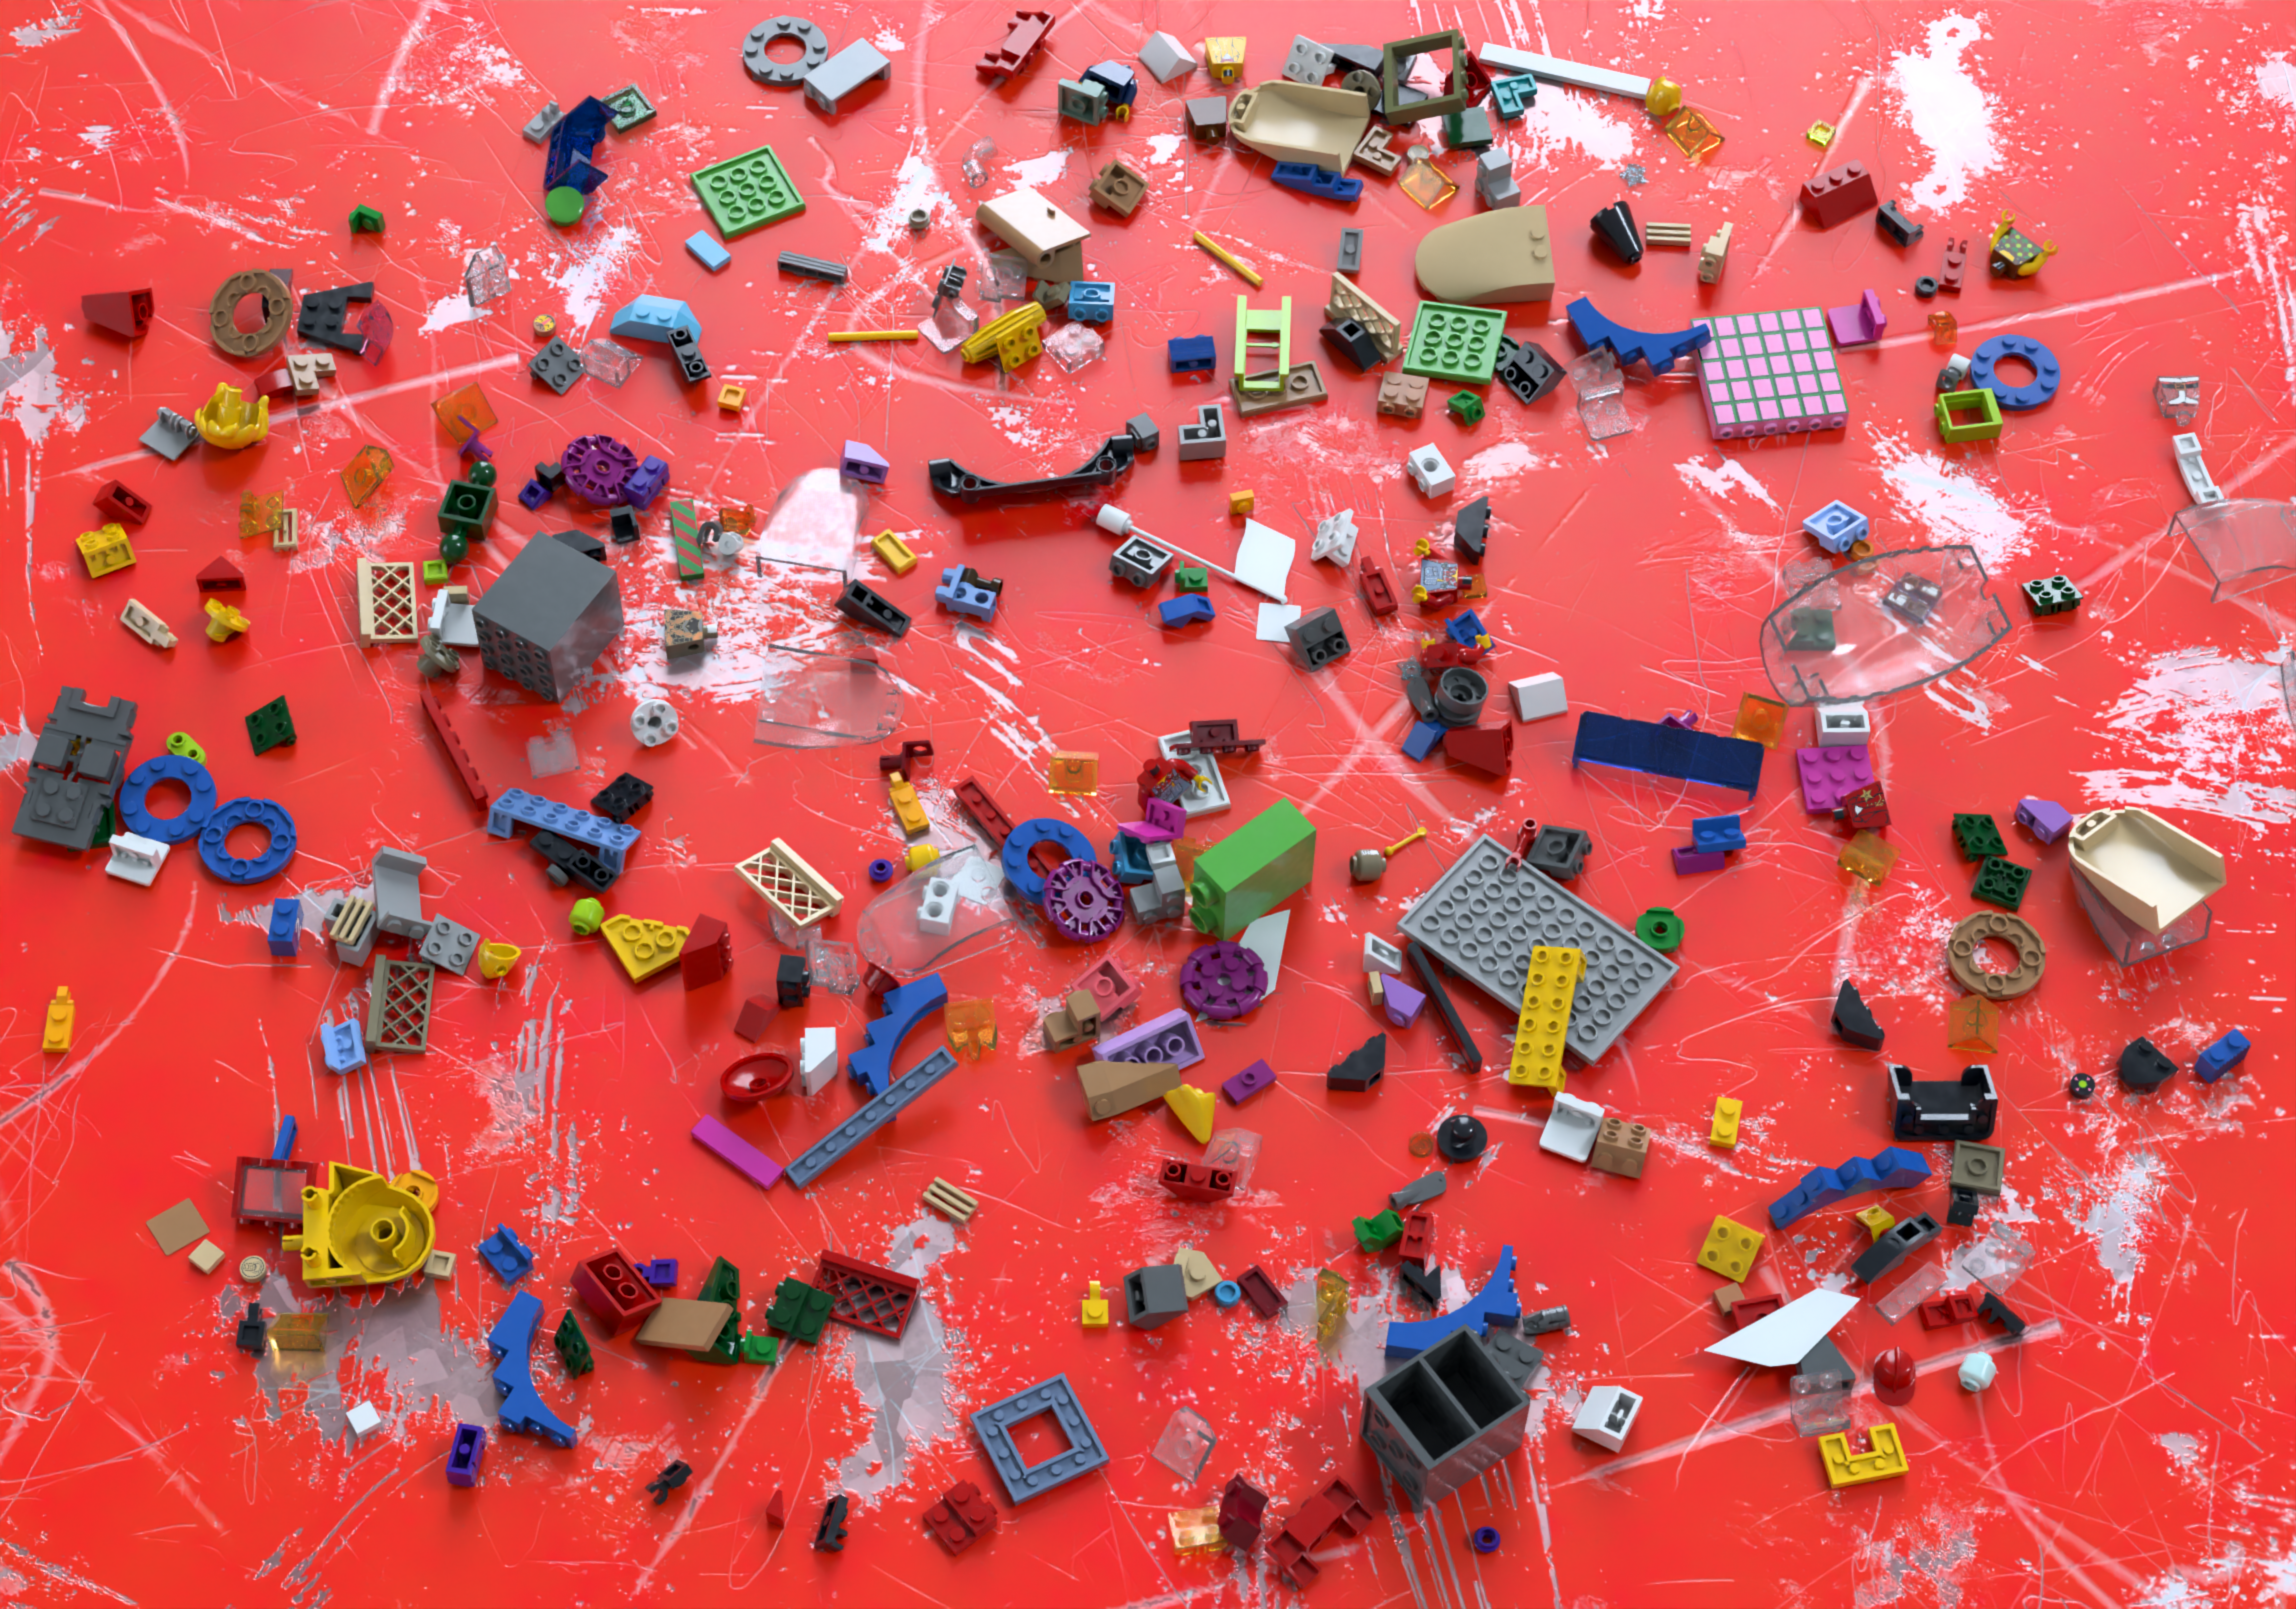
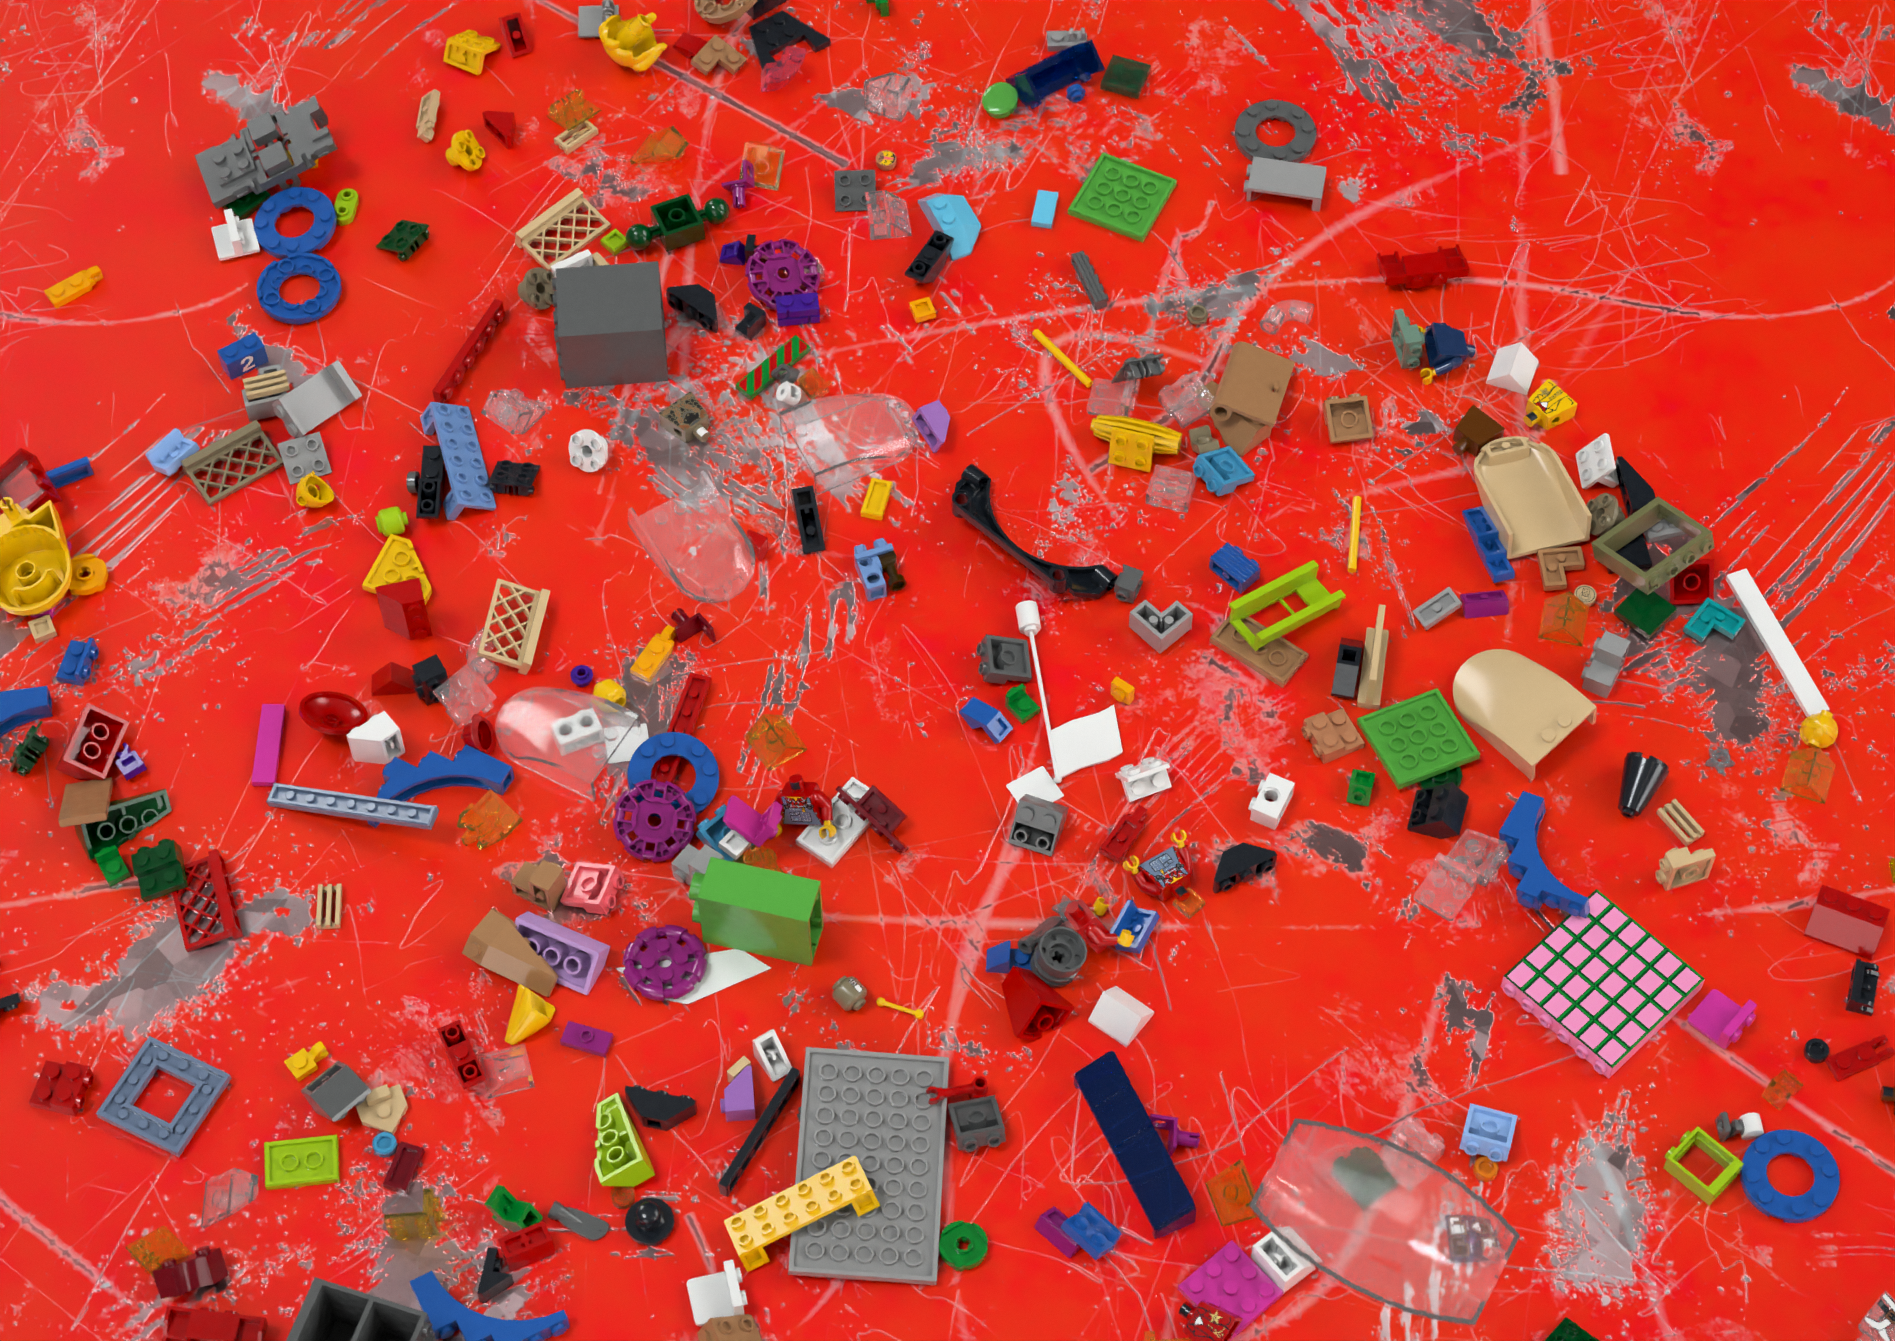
camera: 55 degrees right, 0 degrees up
none -> lime tile [264,1135,340,1190]
none -> lime wedge [594,1092,655,1187]
none -> blue plate [1066,84,1086,102]
none -> magenta slope [1460,590,1509,618]

